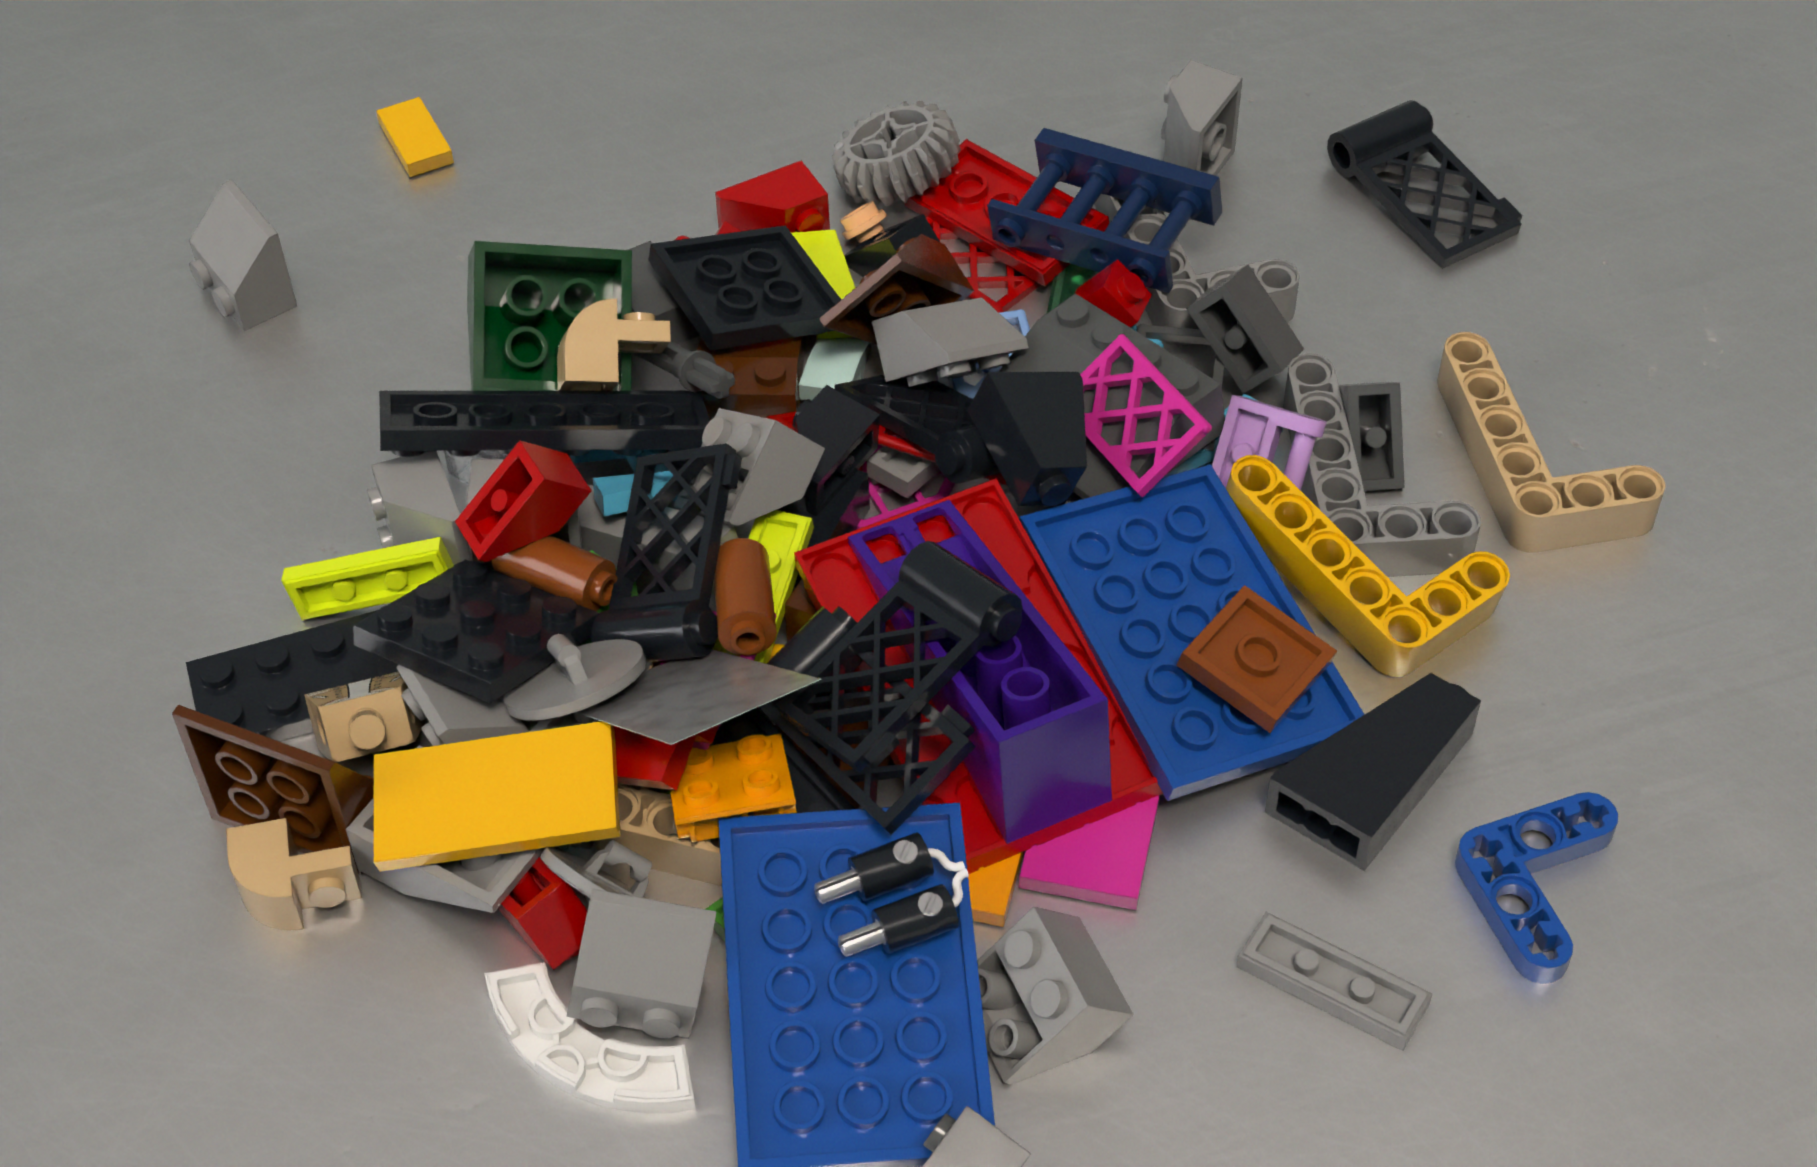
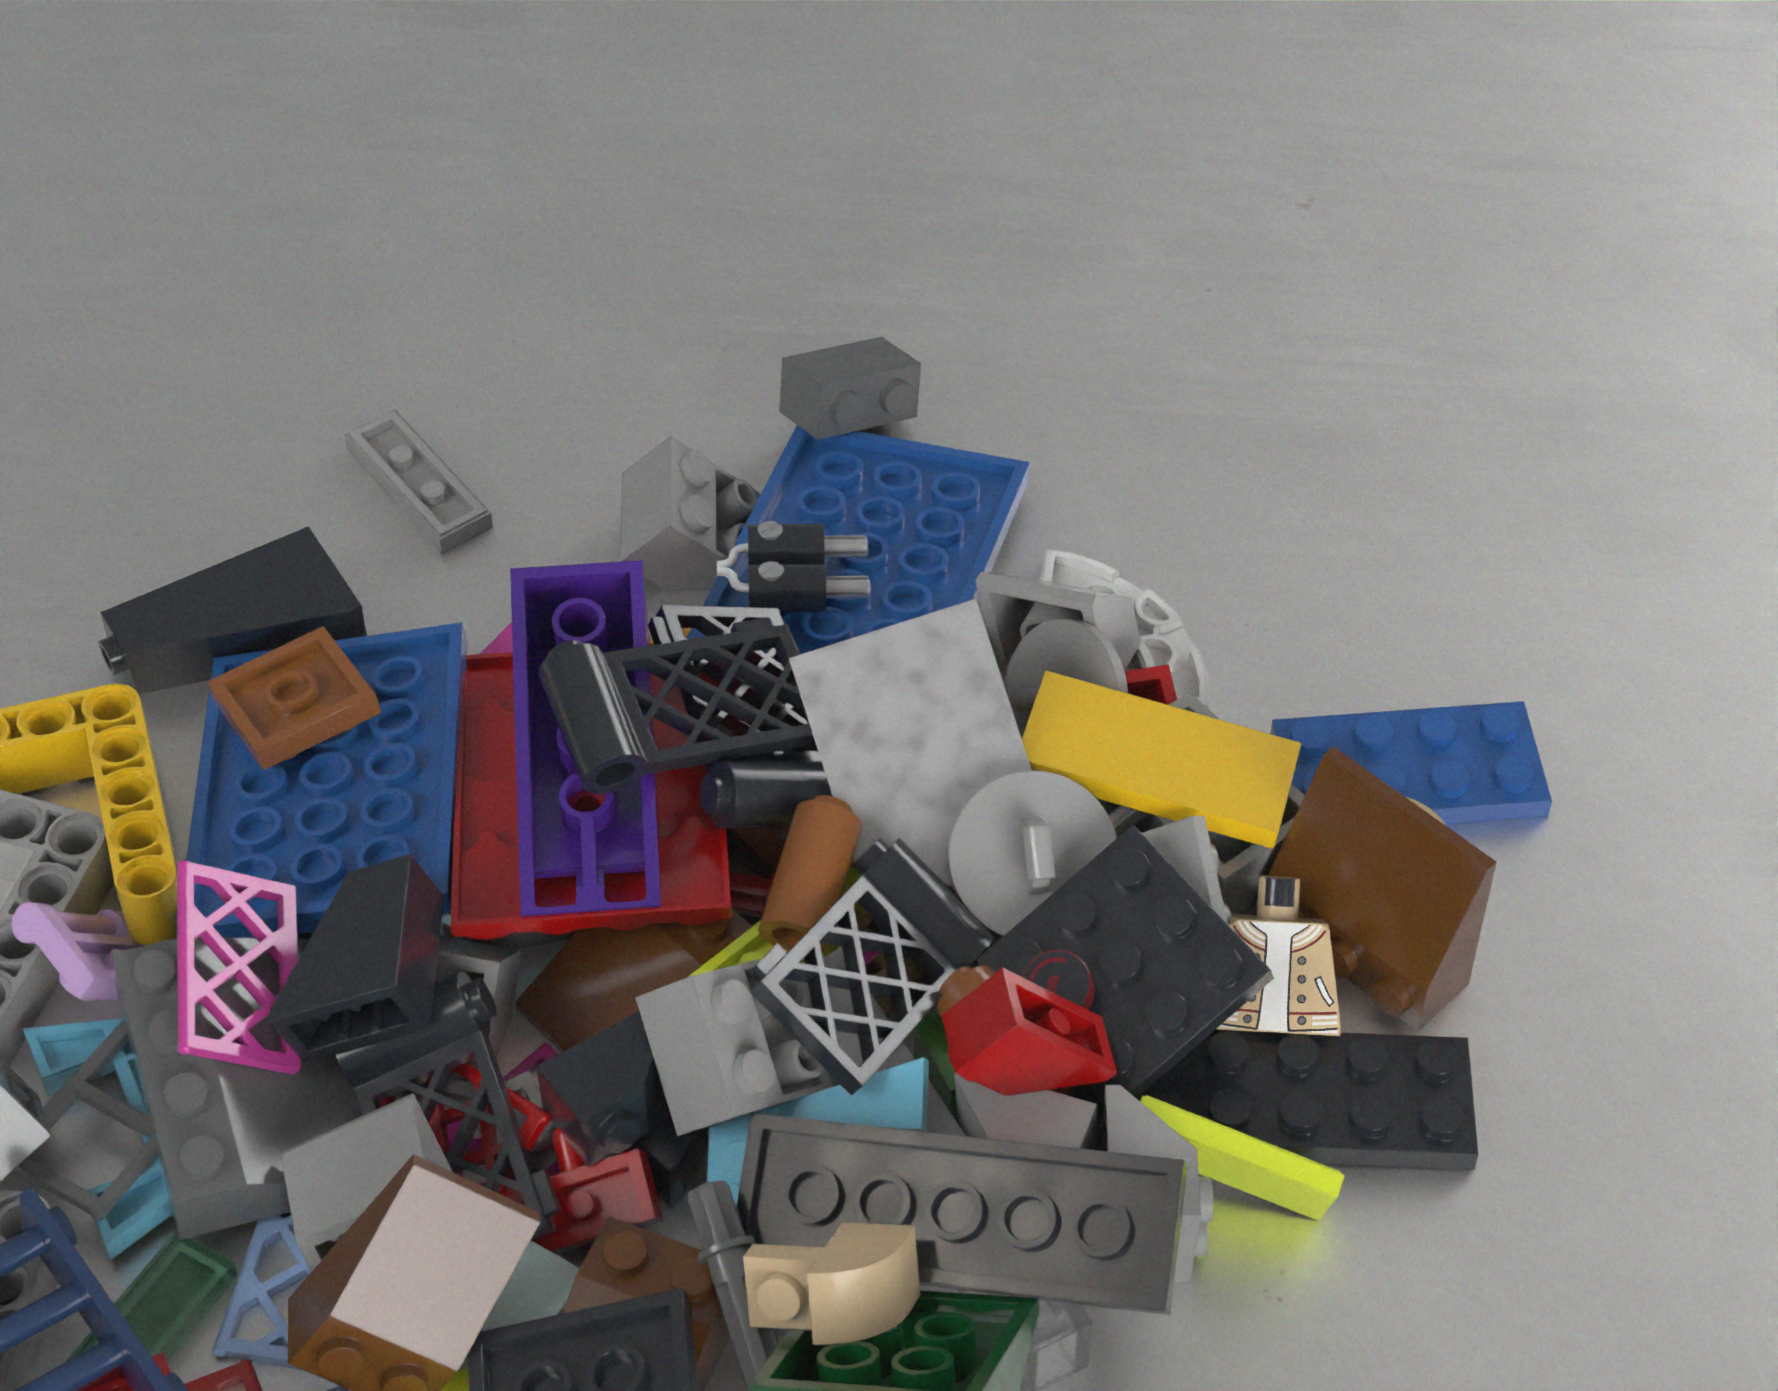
camera: 160 degrees left, 0 degrees up
red brick [1074,259,1152,327] -> none
blue beam [1455,792,1618,984] -> none
none -> black tile [1022,950,1095,1010]
none -> blue plate [1270,701,1552,825]

